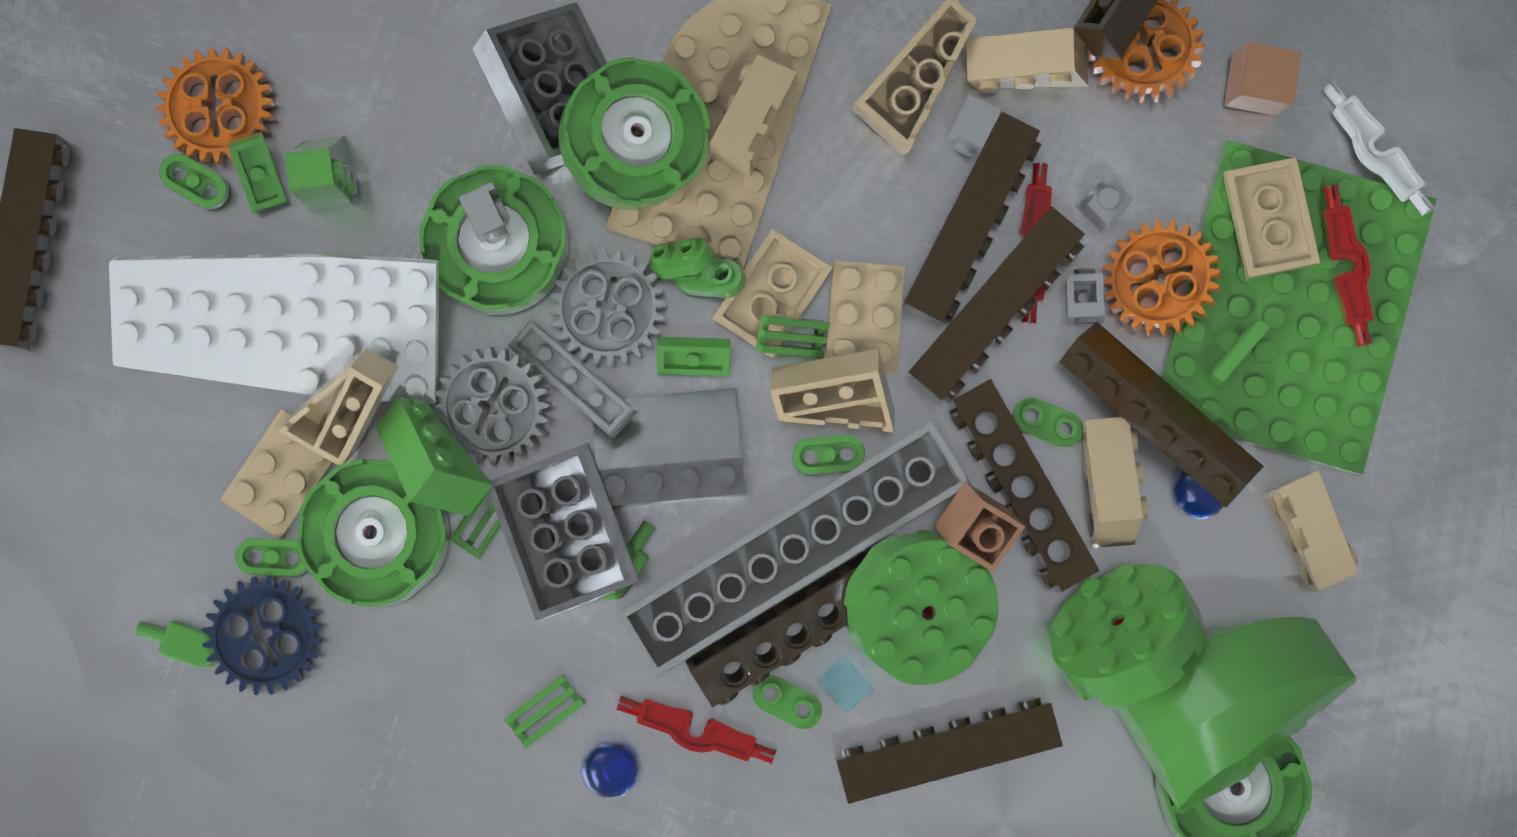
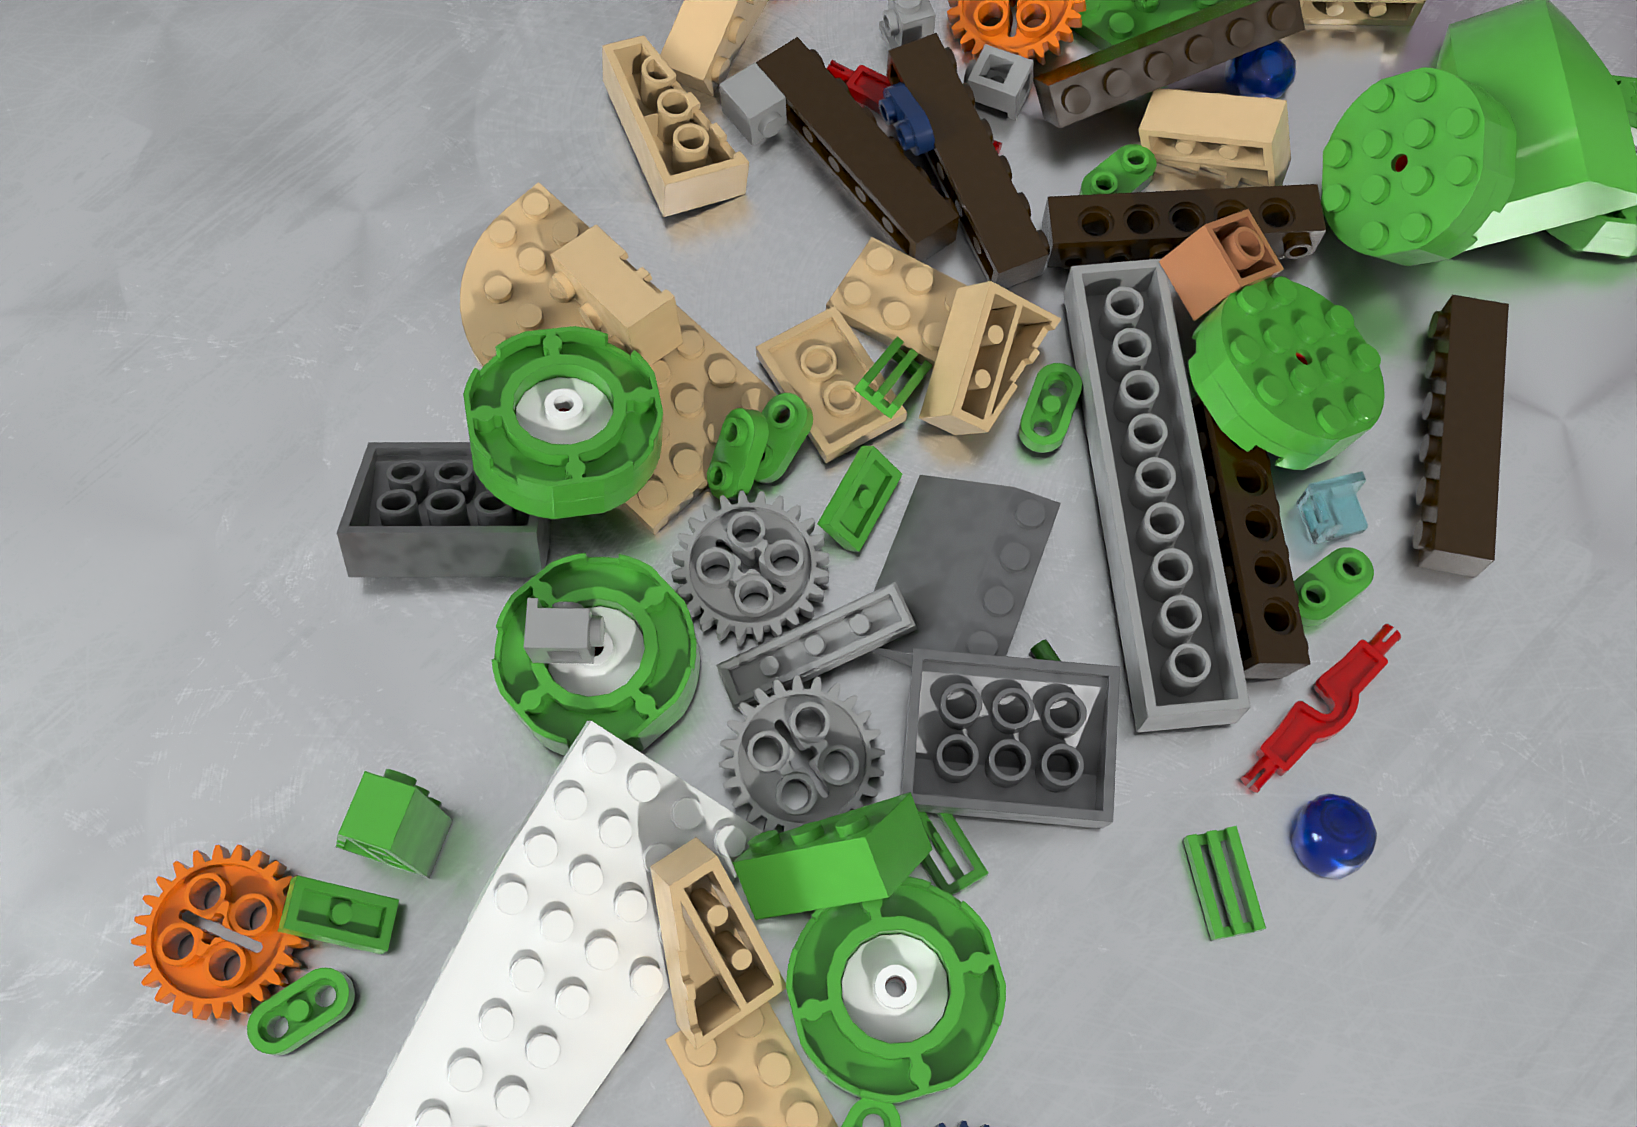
camera: 65 degrees left, 15 degrees down
none -> dark blue plate [879,82,935,156]

